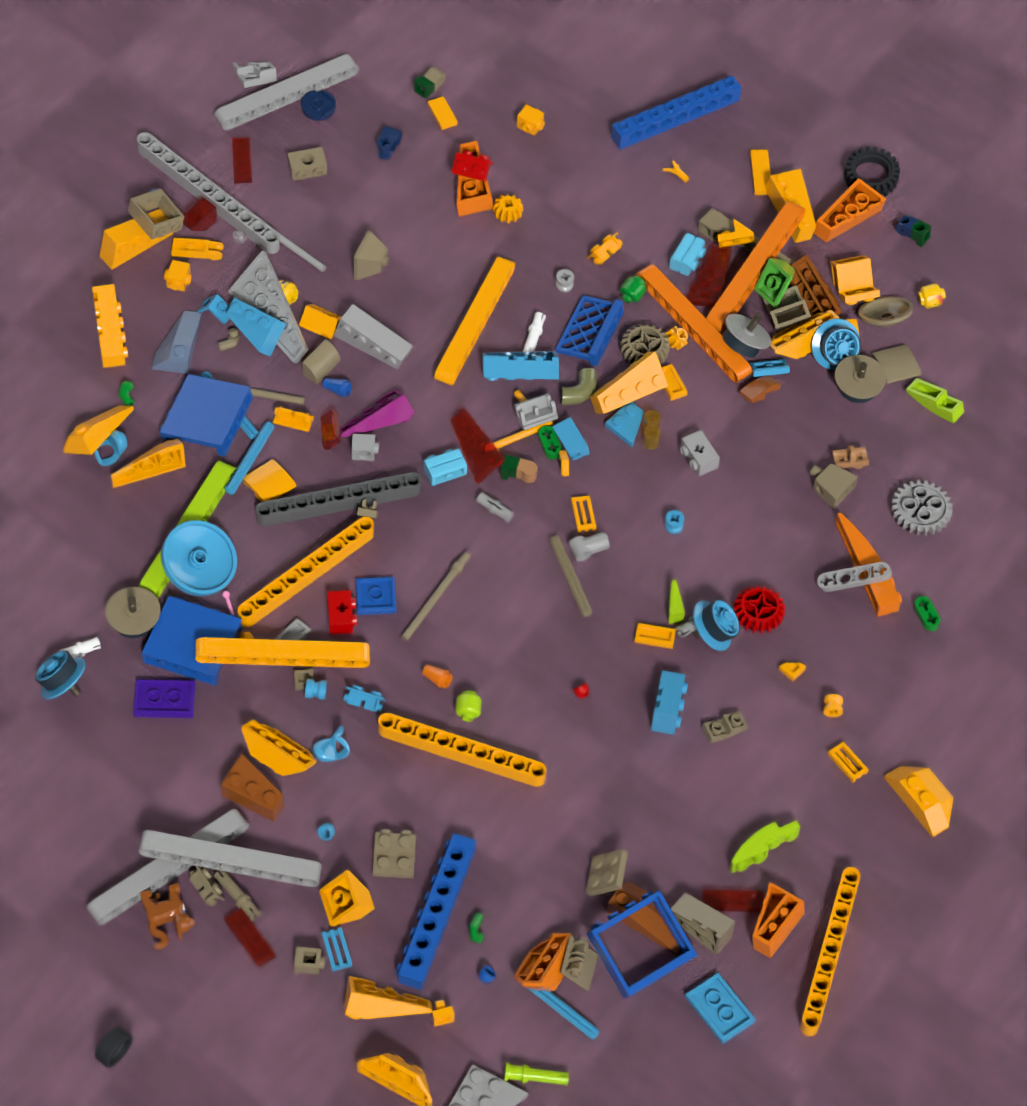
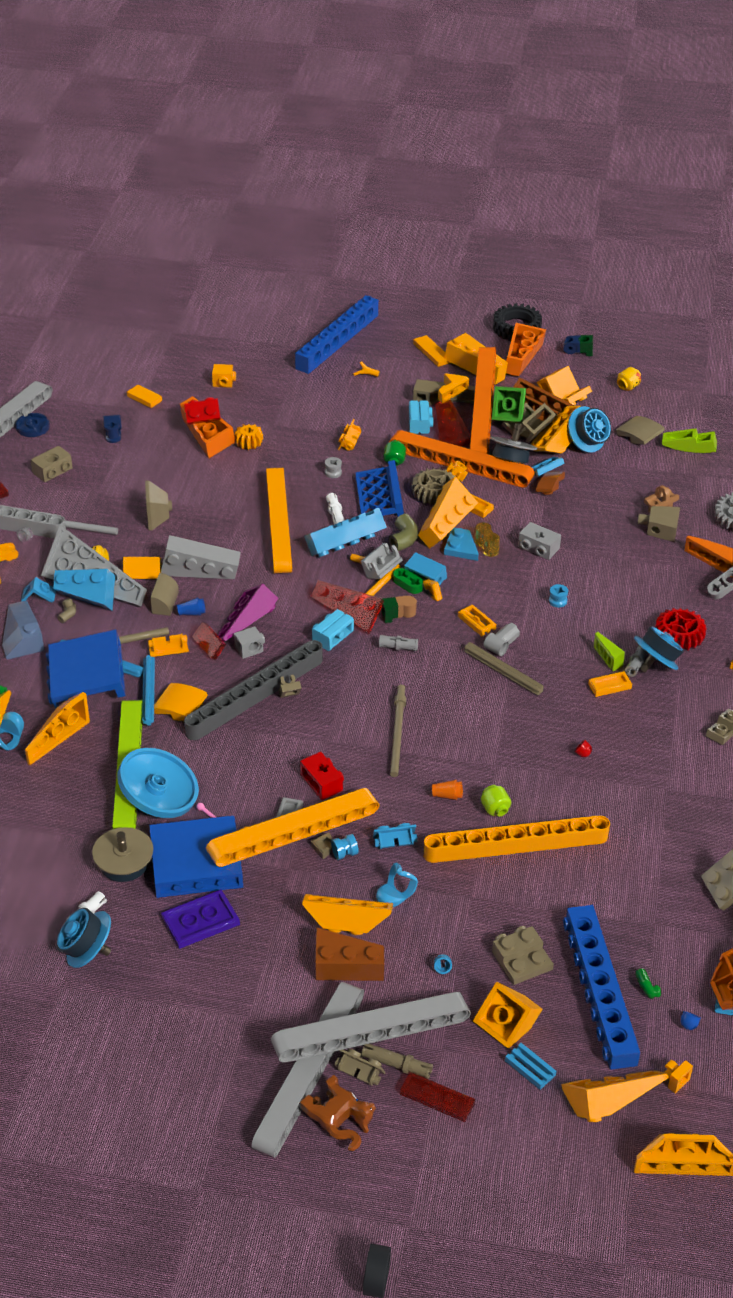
camera: 25 degrees left, 15 degrees down
light orange beam [238,517,374,627] -> none
dark tan brick [294,947,325,975] -> none
blue tile [356,577,397,615] -> none
leg [414,66,446,99] -> none
dark azure wedge [651,670,688,735] -> none
dark tan piece [835,355,886,403] -> none
dark tan dish [858,297,913,328] -> none

